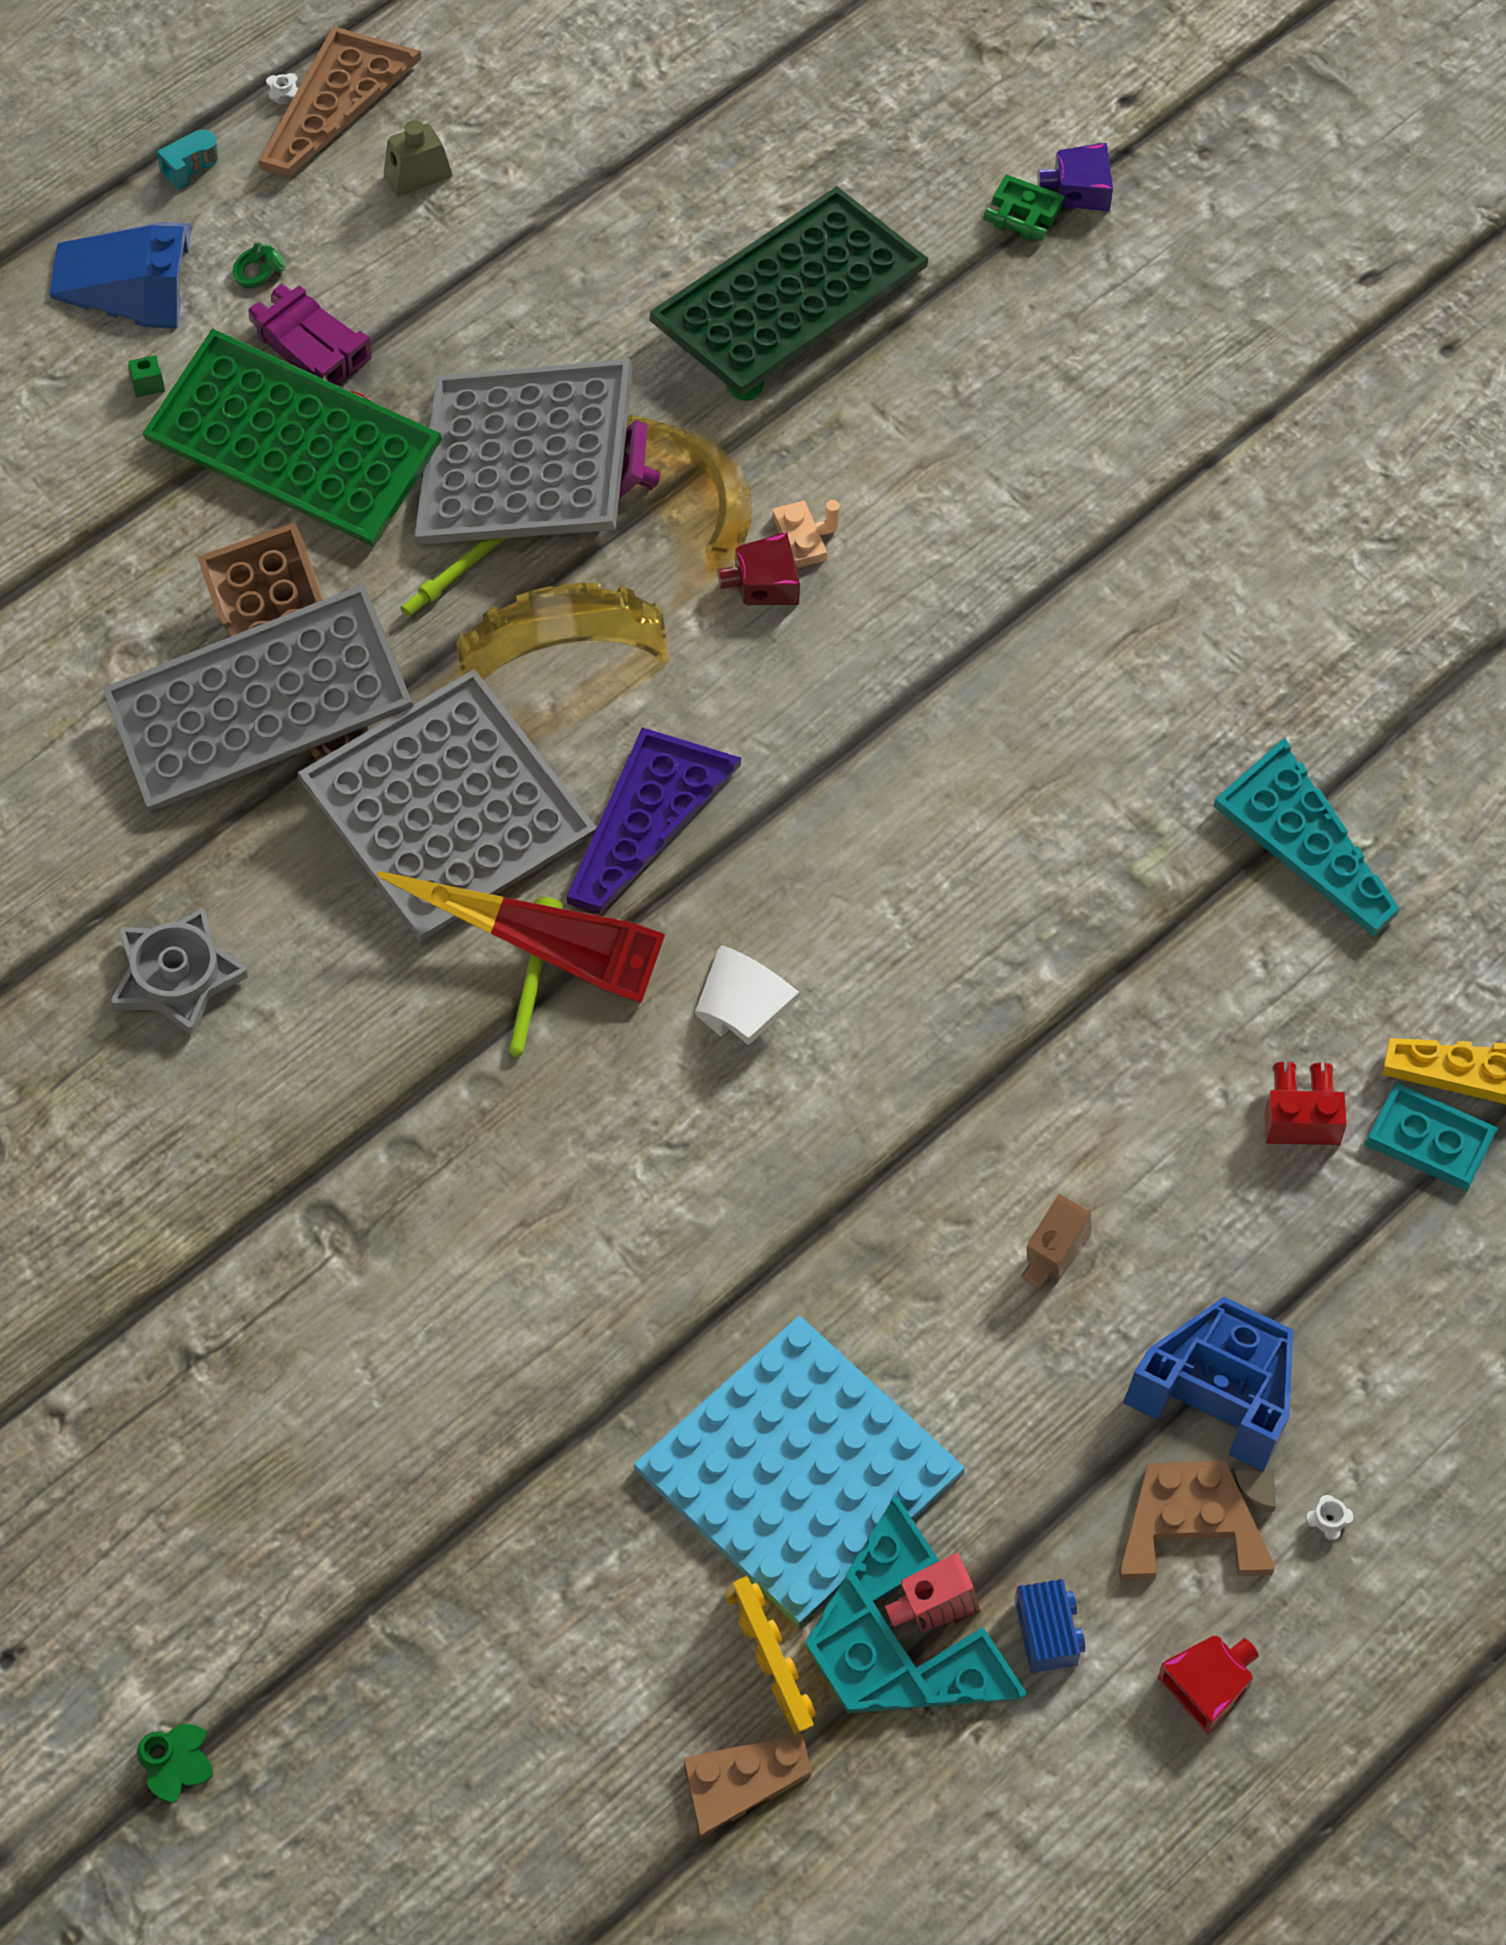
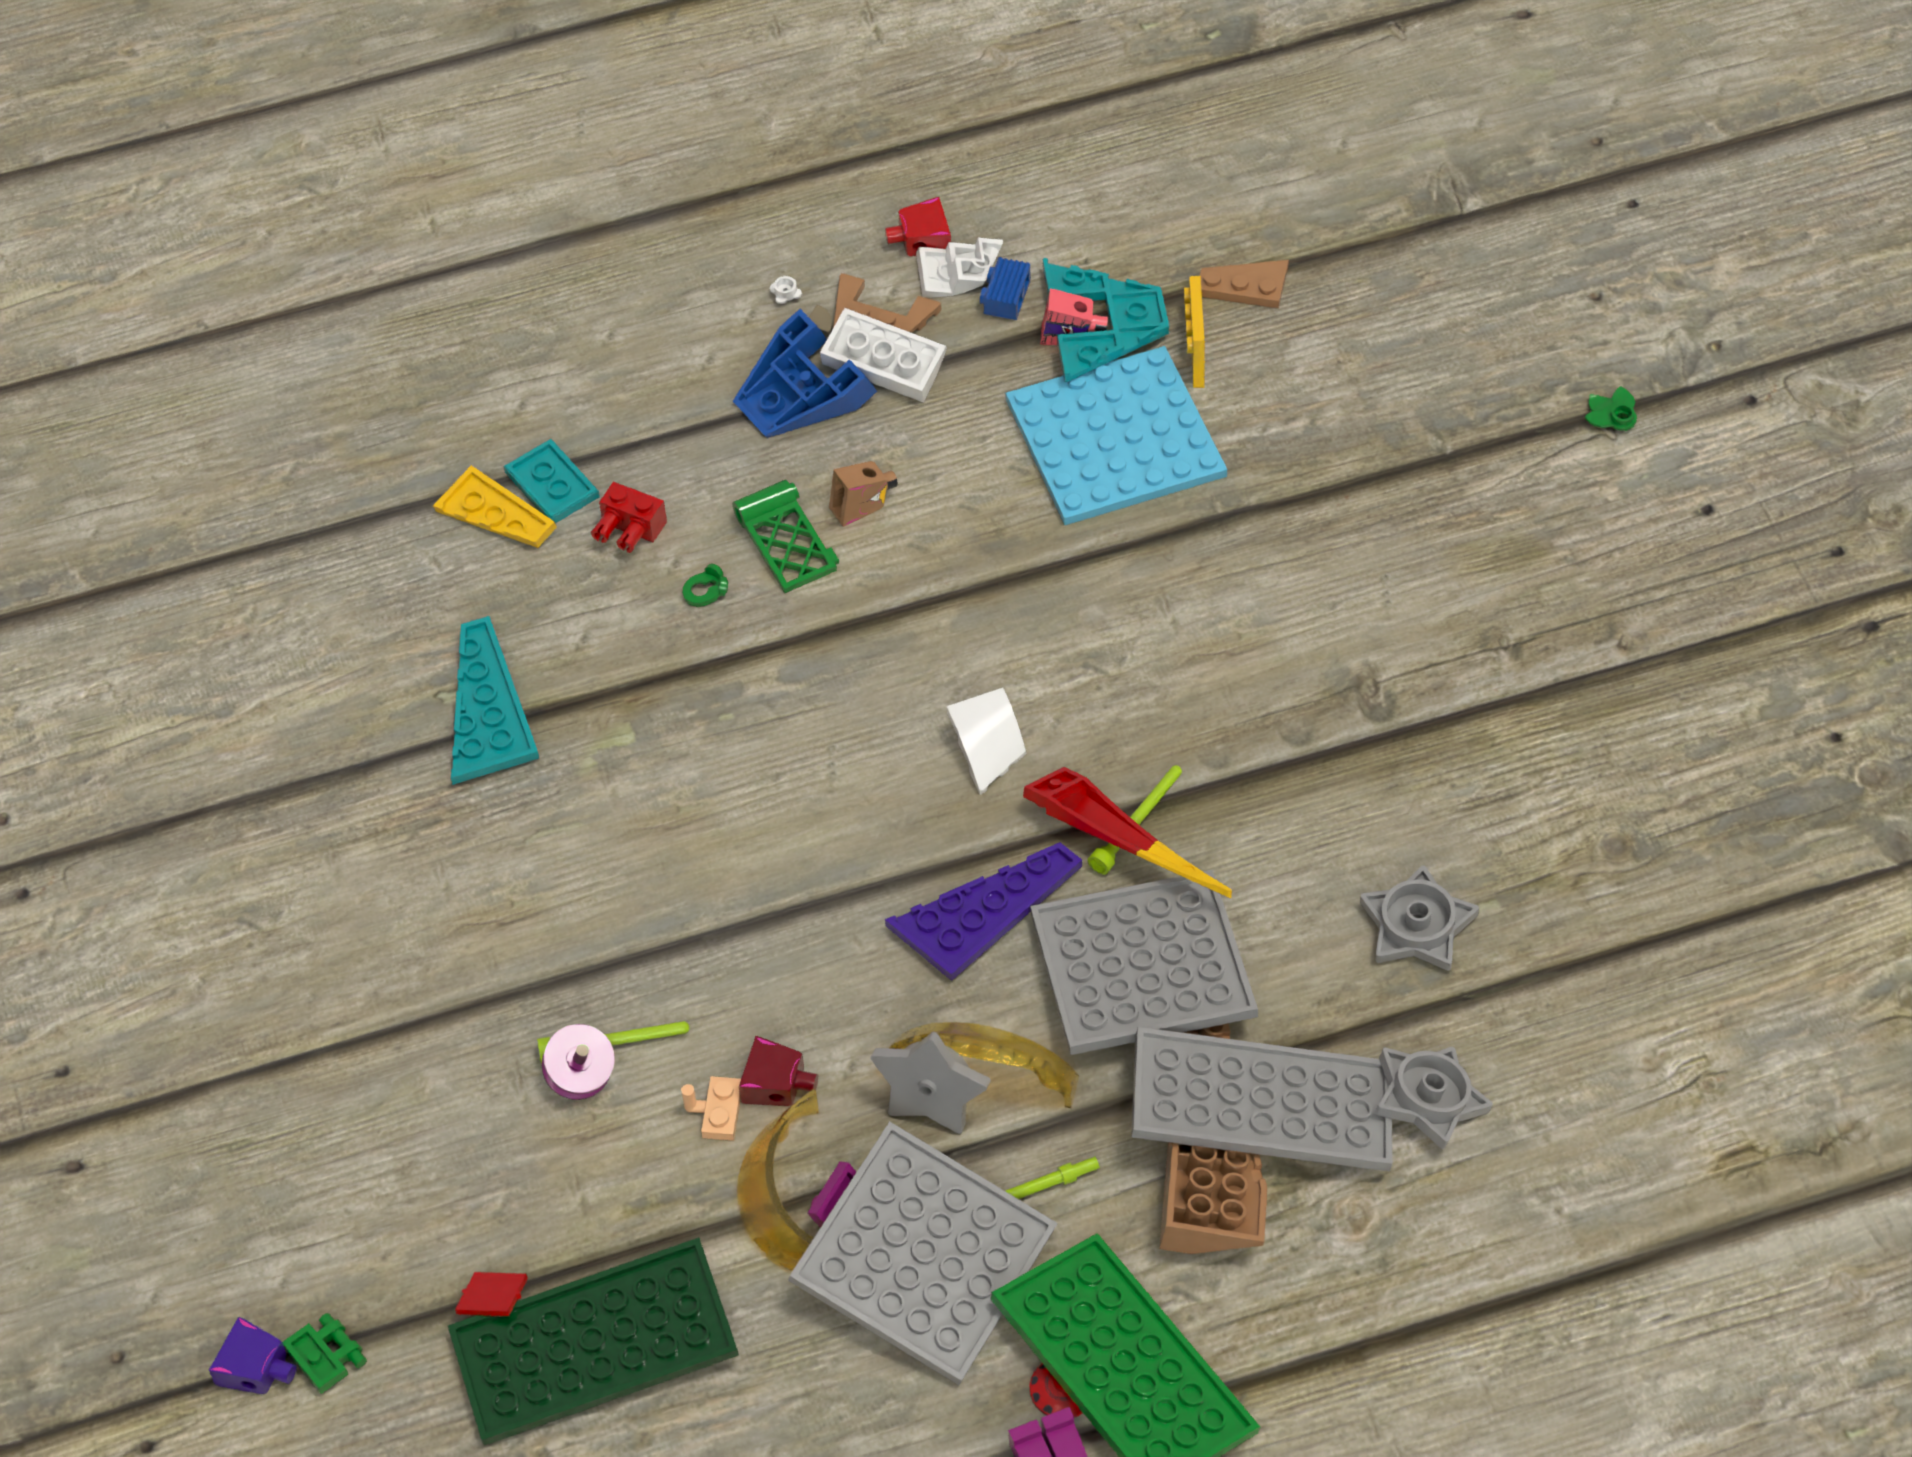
camera: 150 degrees left, 5 degrees down
none -> red piece [455,1272,528,1316]
none -> lime piece [537,1021,690,1064]
none -> wheel [542,1024,615,1100]
none -> green piece [682,563,728,607]
none -> green piece [732,479,839,594]
none -> white slope [820,308,947,403]
none -> light grey plate [870,1031,991,1134]
none -> white slope [916,238,1003,298]
none -> light grey plate [1375,1047,1493,1149]

